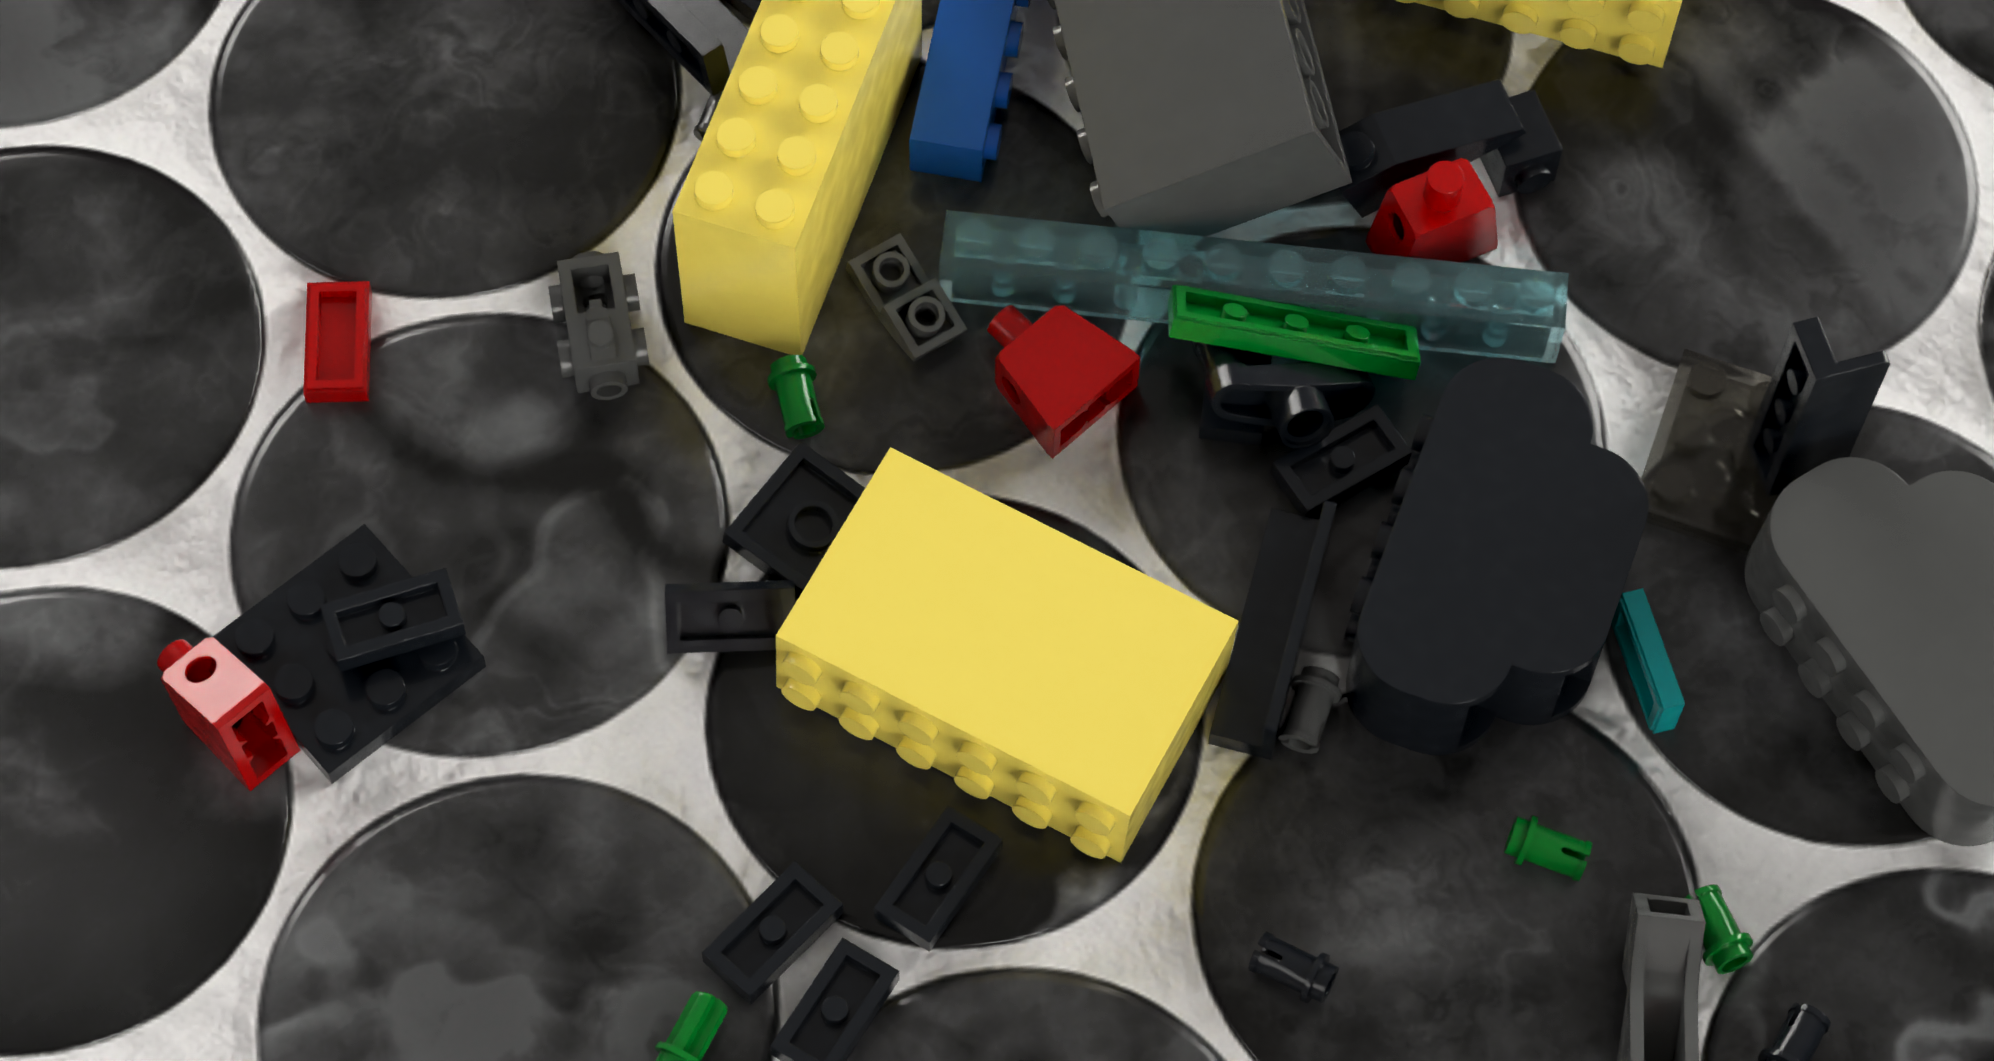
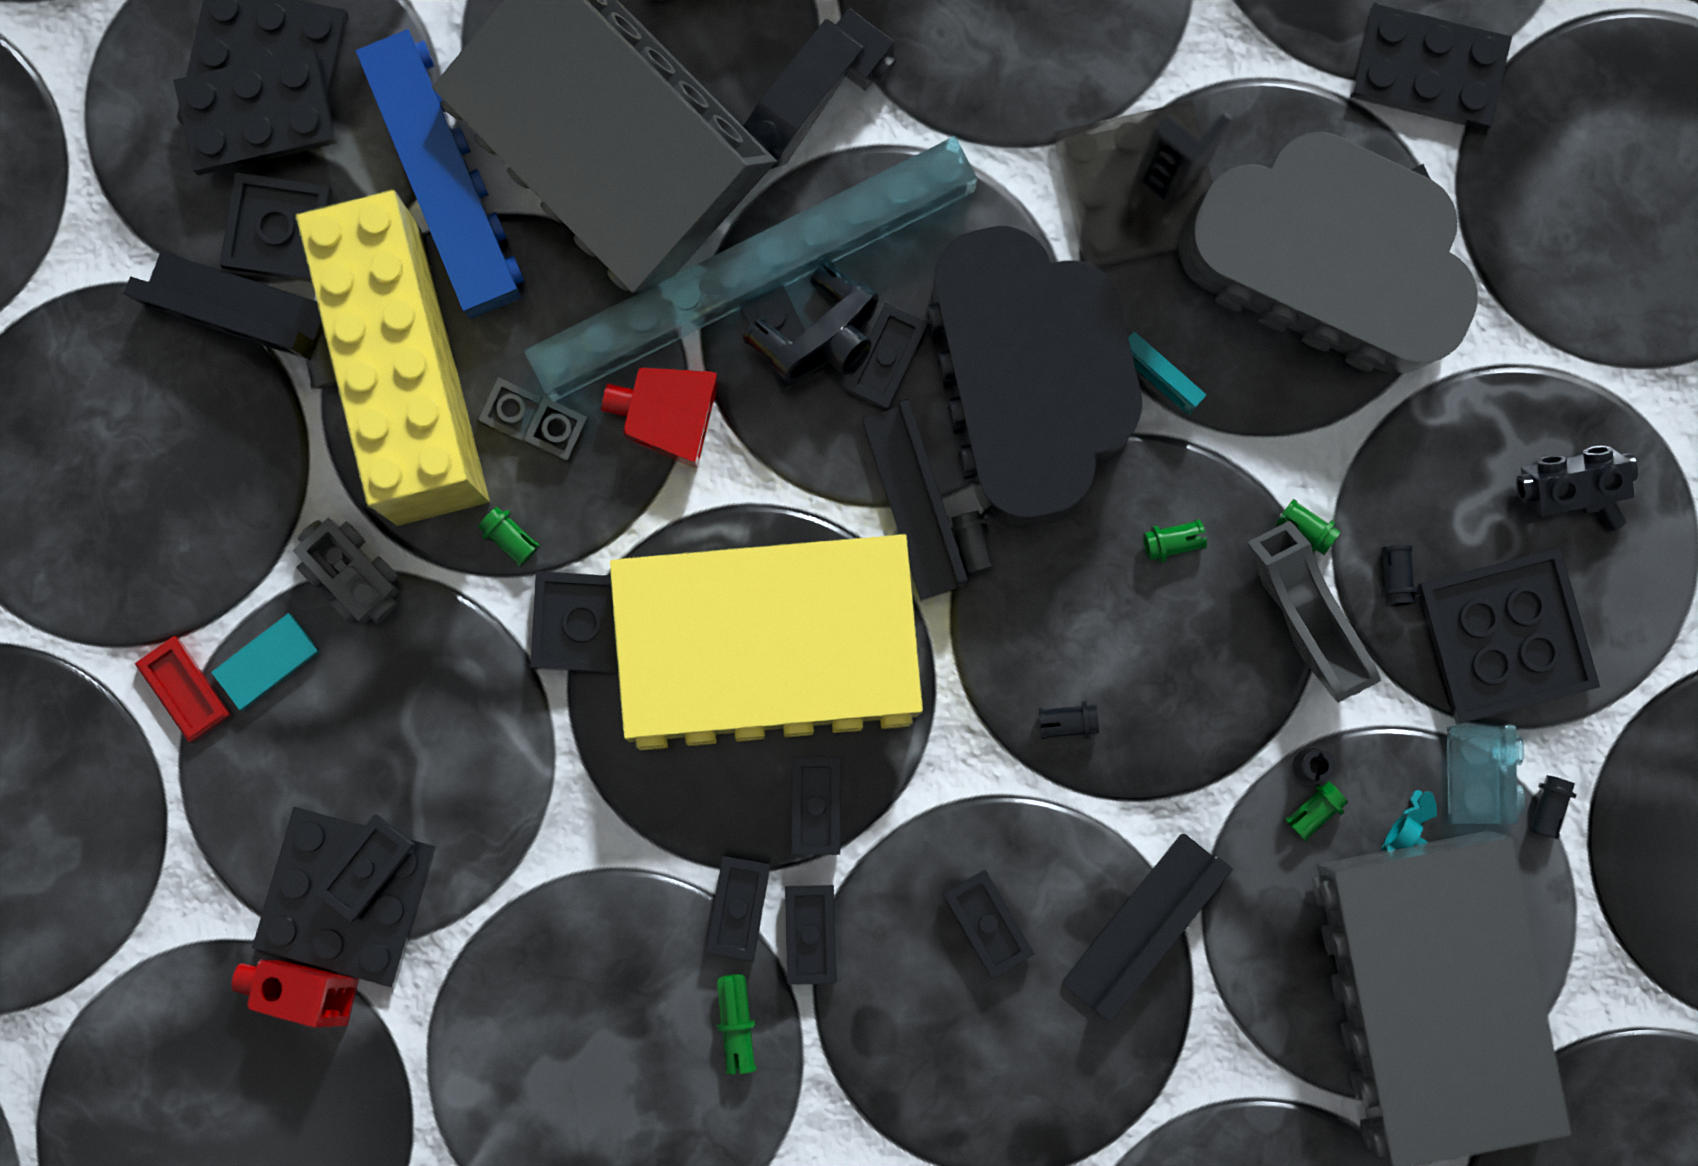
camera: 30 degrees left, 20 degrees up
black plate [665,580,795,654] -> none
green tile [1167,284,1421,380] -> none
red torso [1365,158,1498,290] -> none
none -> teal tile [211,613,320,711]

